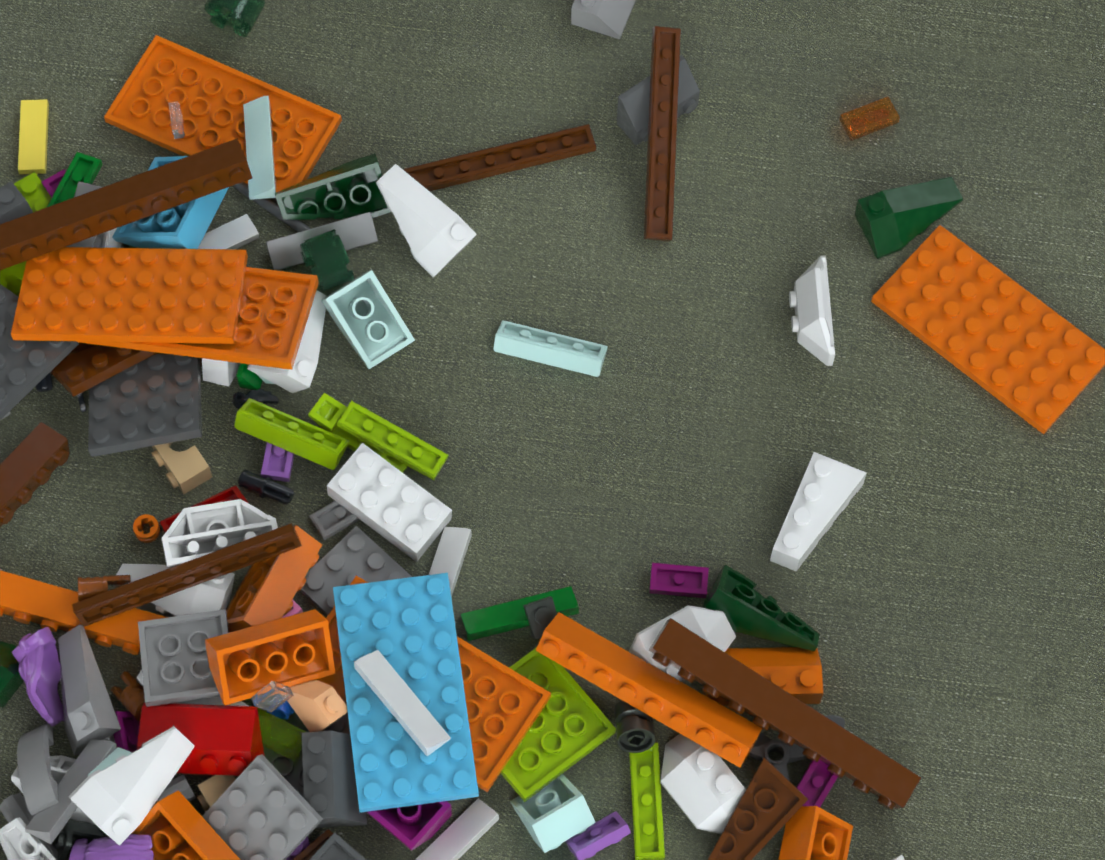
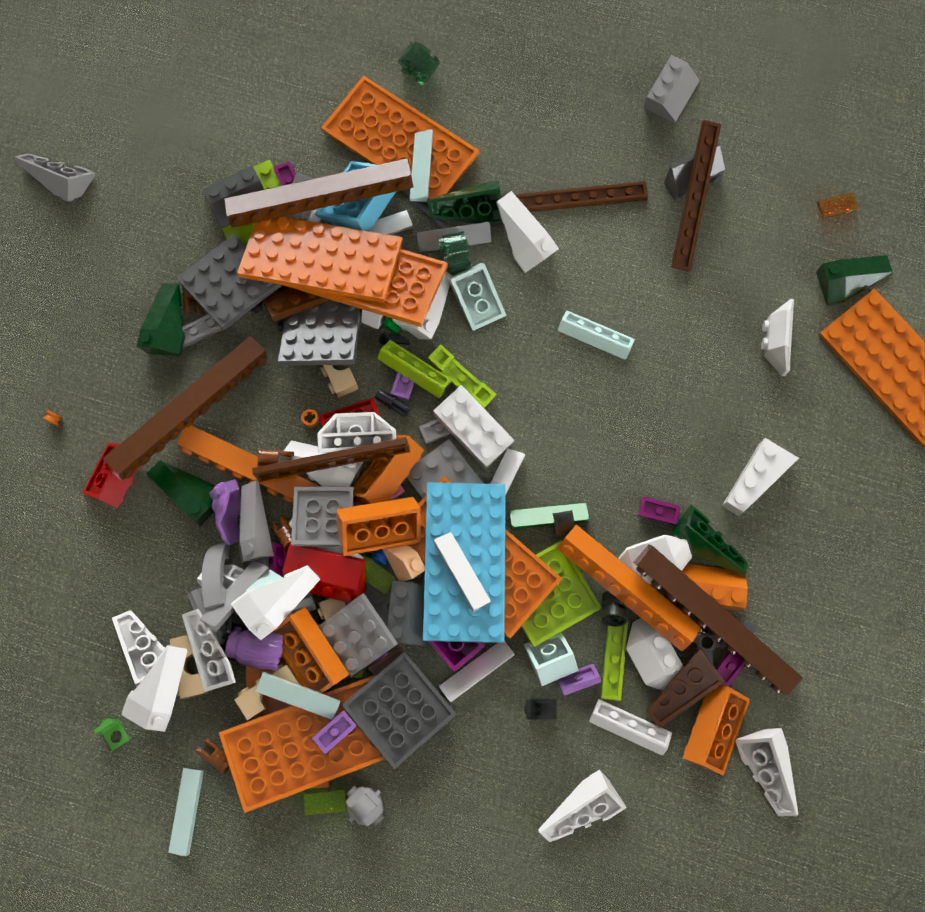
camera: 10 degrees right, 10 degrees up
light yellow tile [18,99,49,174] -> none
green tile [47,152,103,207] -> none
clear tile [169,101,185,139] -> none
clear tile [251,681,294,712] -> none
lime tile [337,400,448,481] -> none

